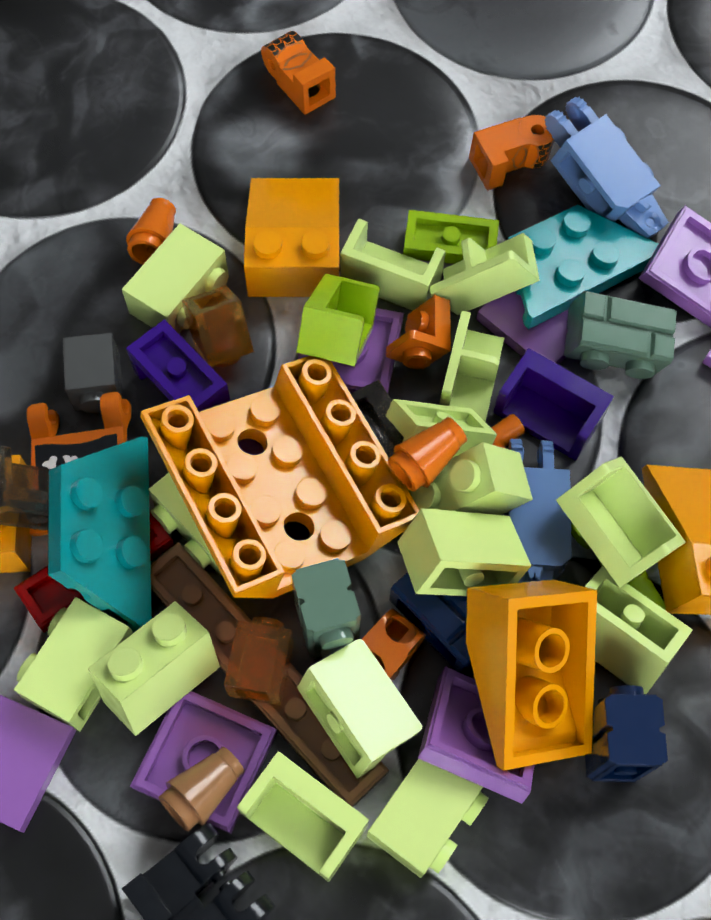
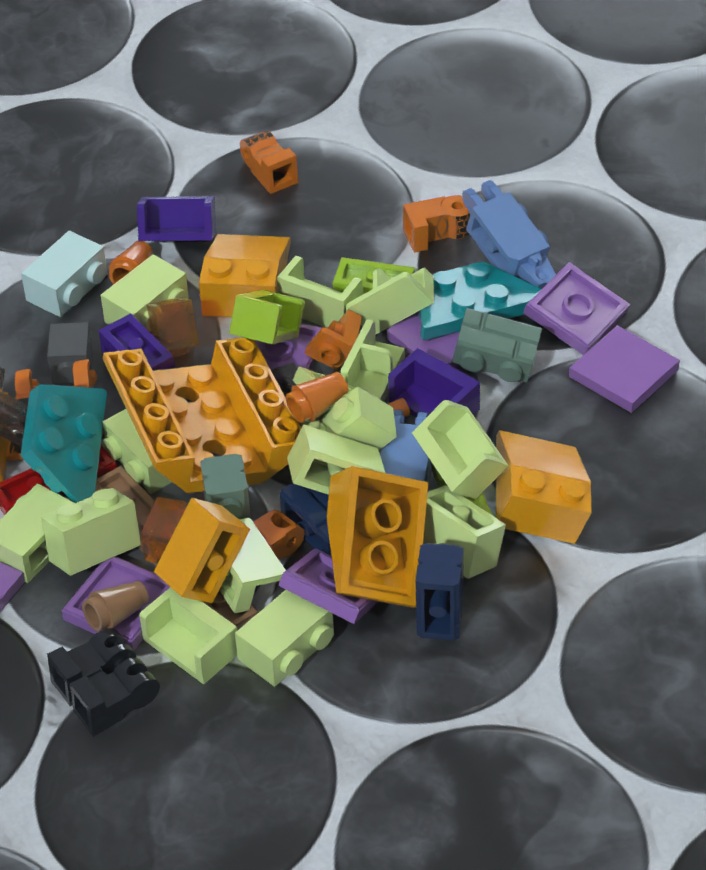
camera: 10 degrees right, 20 degrees down
none -> light aqua brick [21,231,108,317]
none -> dark purple panel [137,196,216,241]
none -> light orange brick [154,497,251,604]

